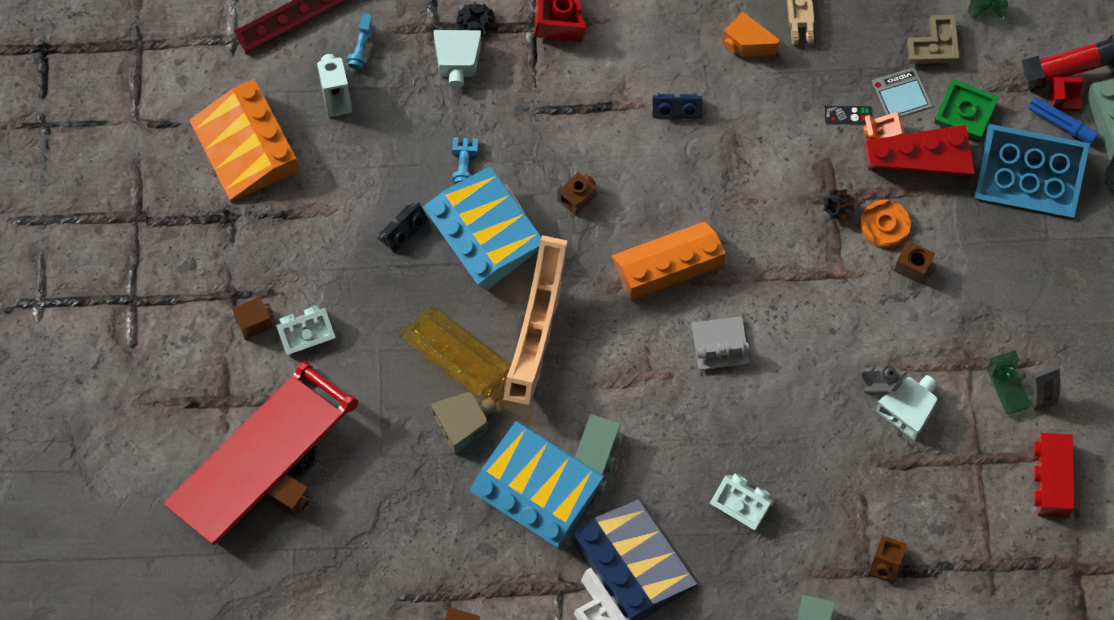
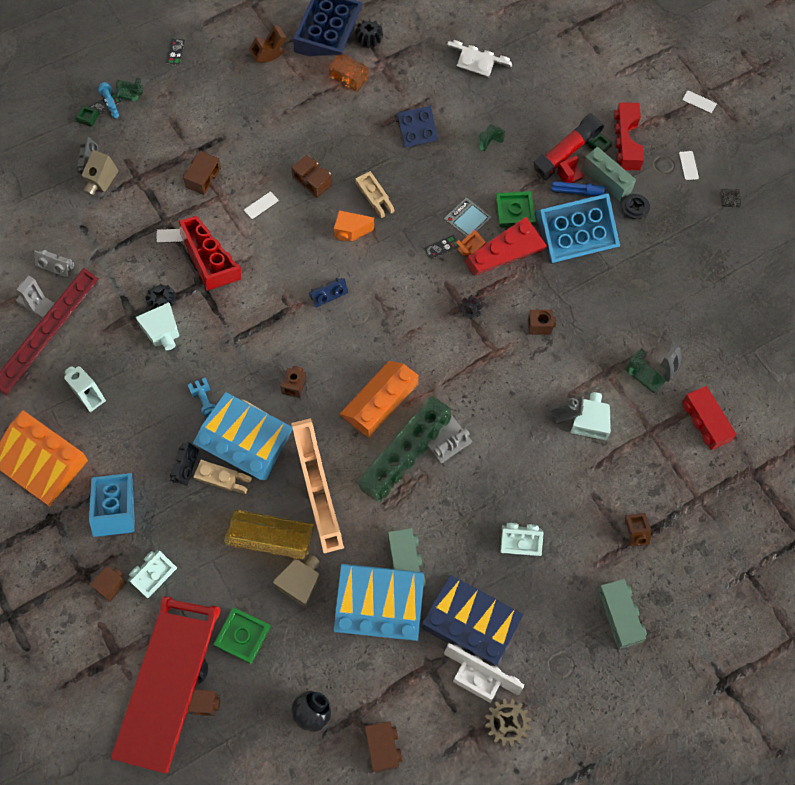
camera: 30 degrees left, 0 degrees up
dark azure hinge [347,13,373,70] -> none
orange tile [860,200,911,249] -> none
dark tan plate [907,15,959,64] -> none
none -> dark azure slope [89,473,135,537]
none -> tan hinge [194,460,252,494]
none -> green plate [213,607,271,664]
none -> black plant [291,691,331,732]
none -> clear green brick [358,396,452,503]

